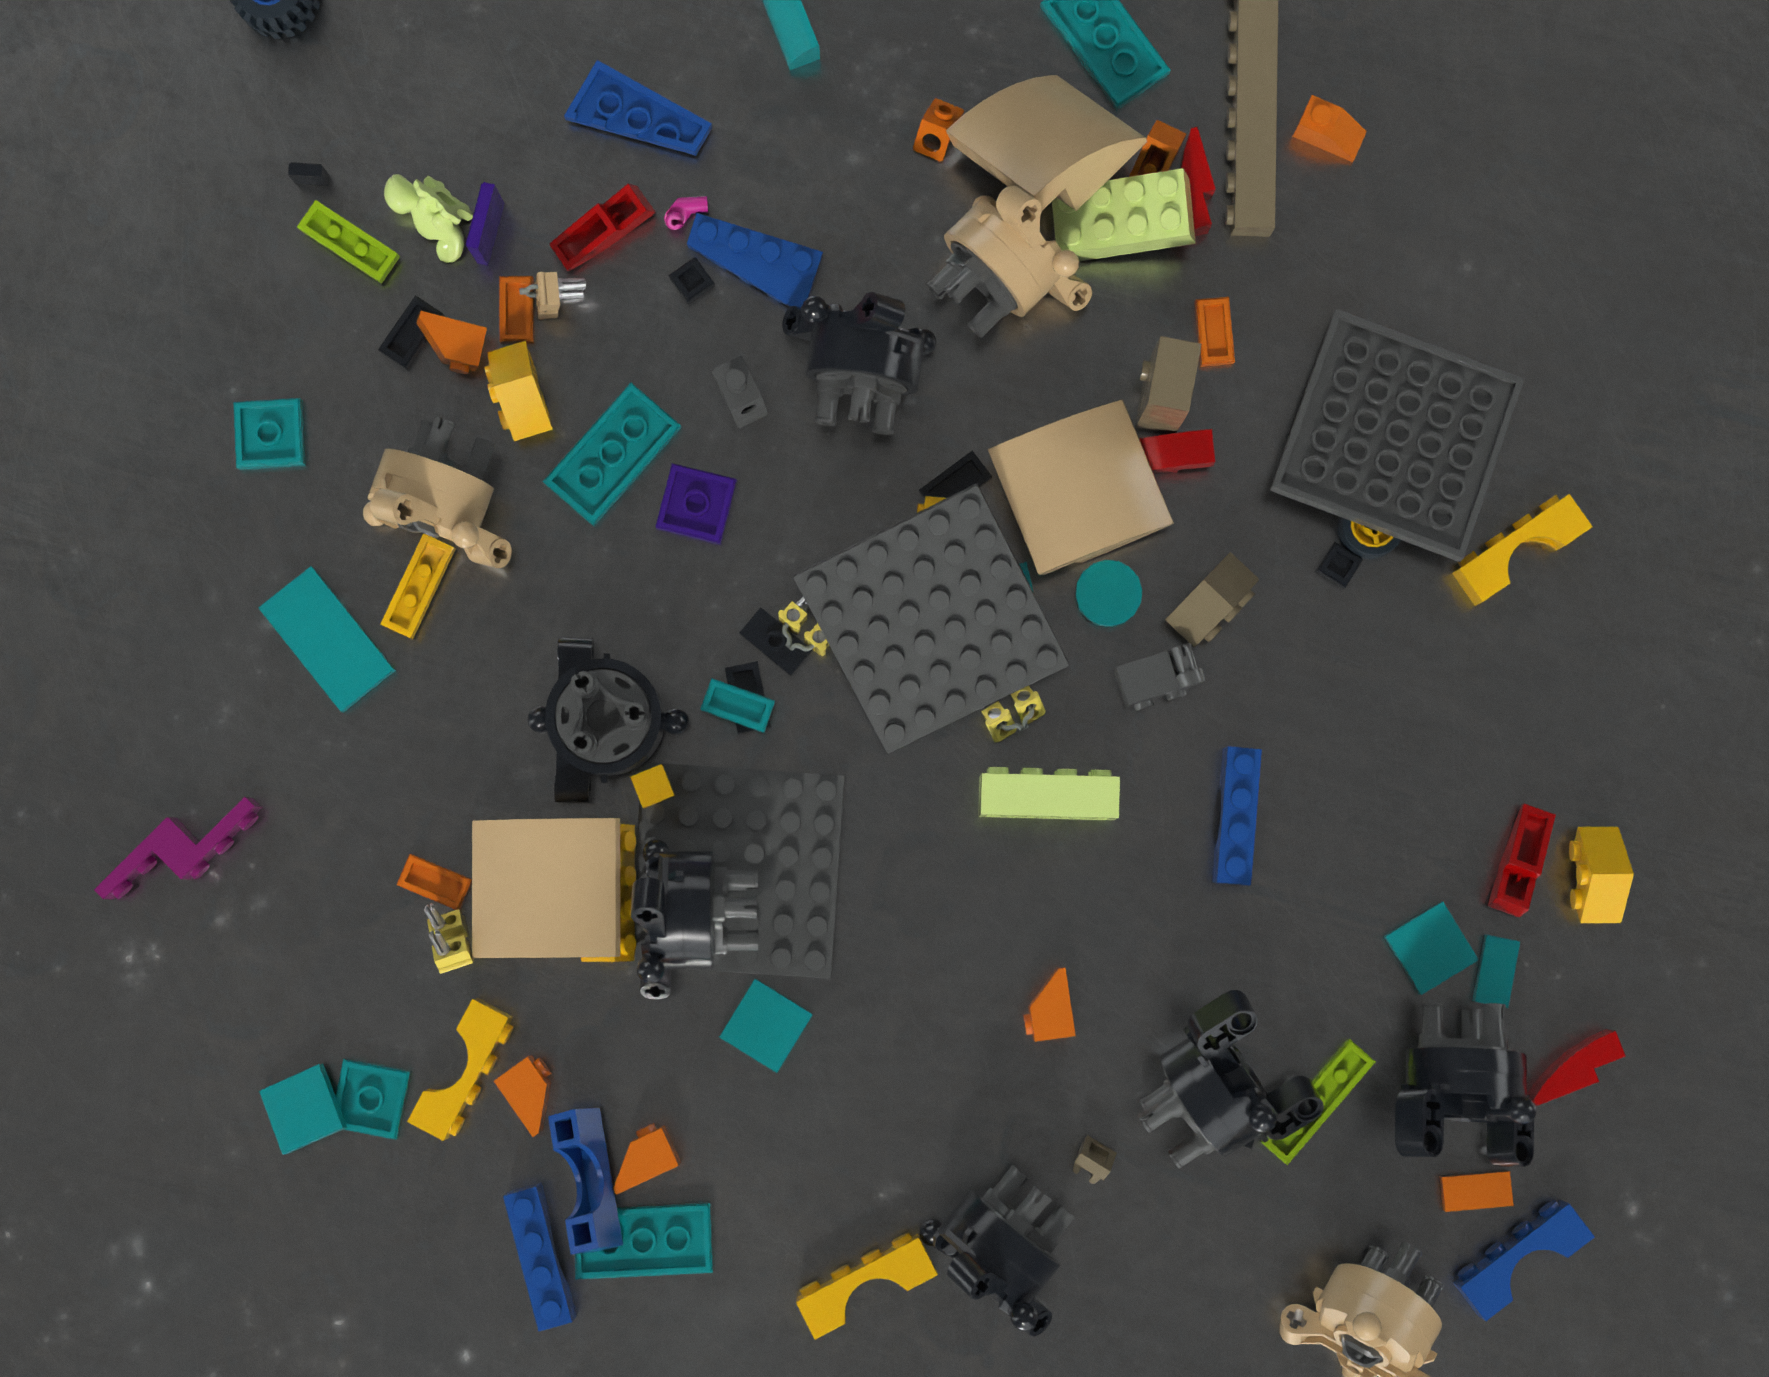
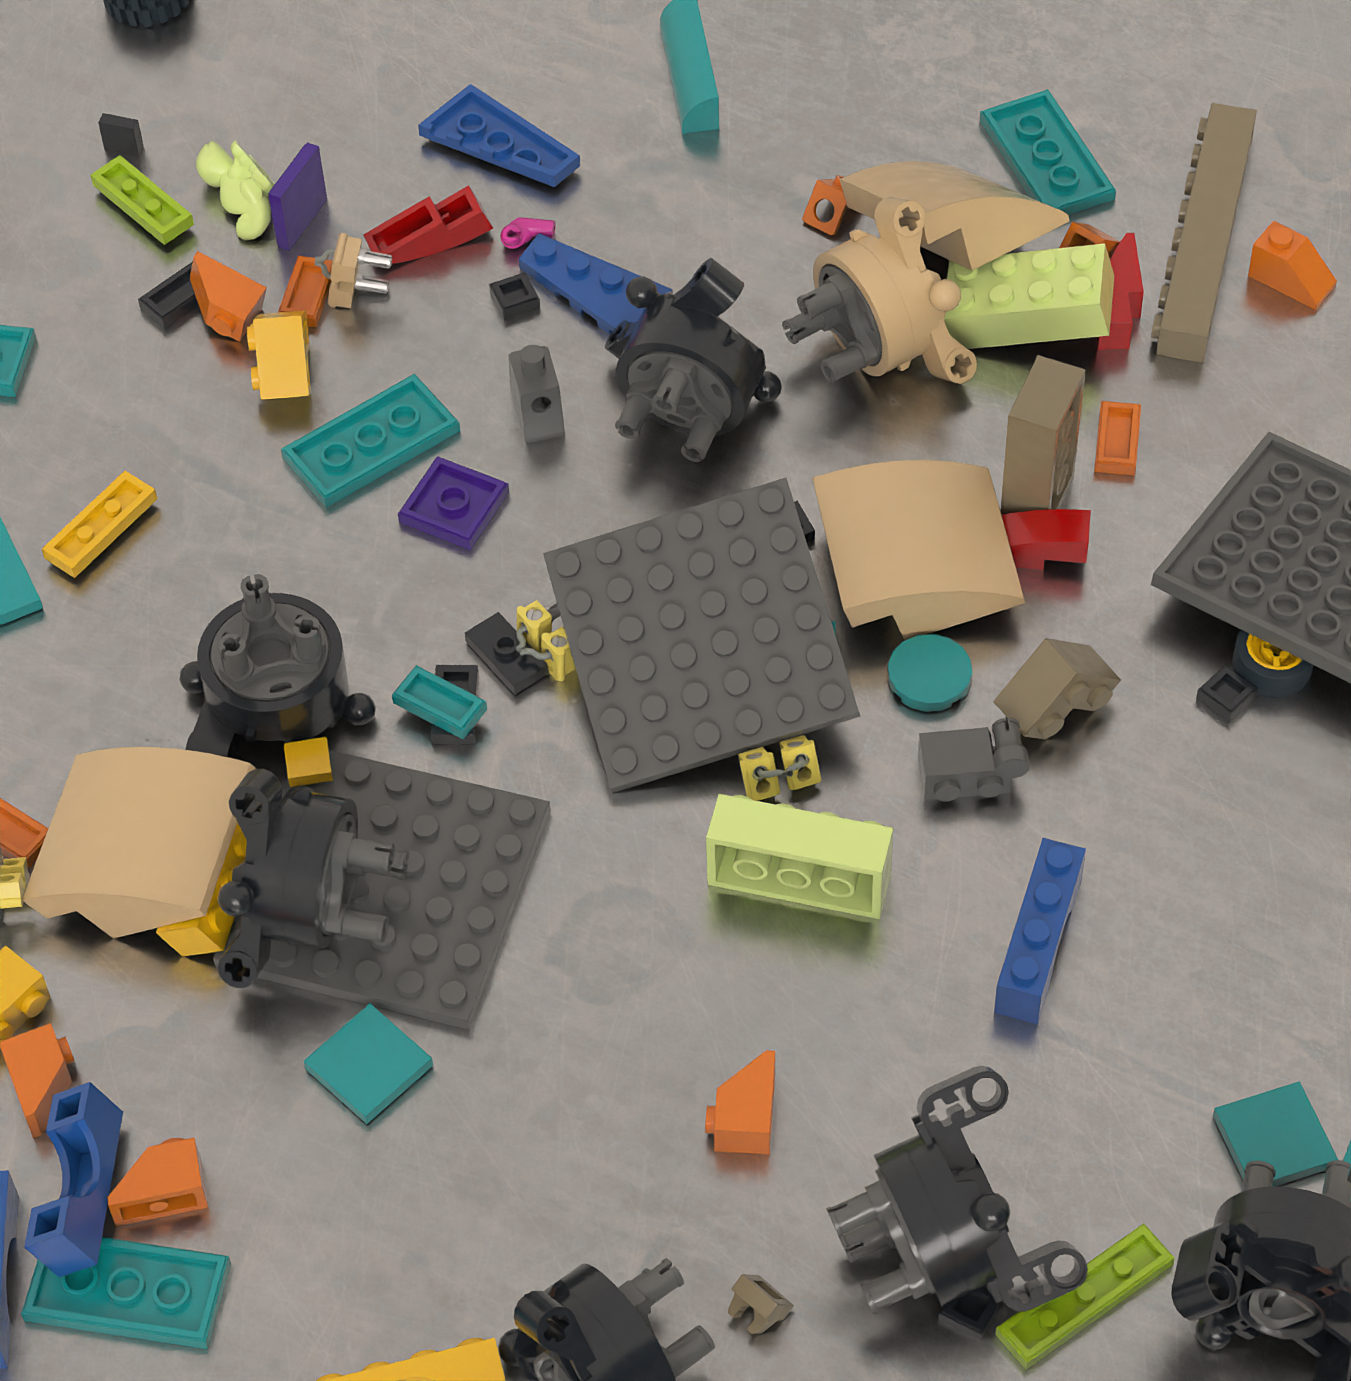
camera: 15 degrees right, 30 degrees down
tan piece [363,416,512,568] -> none

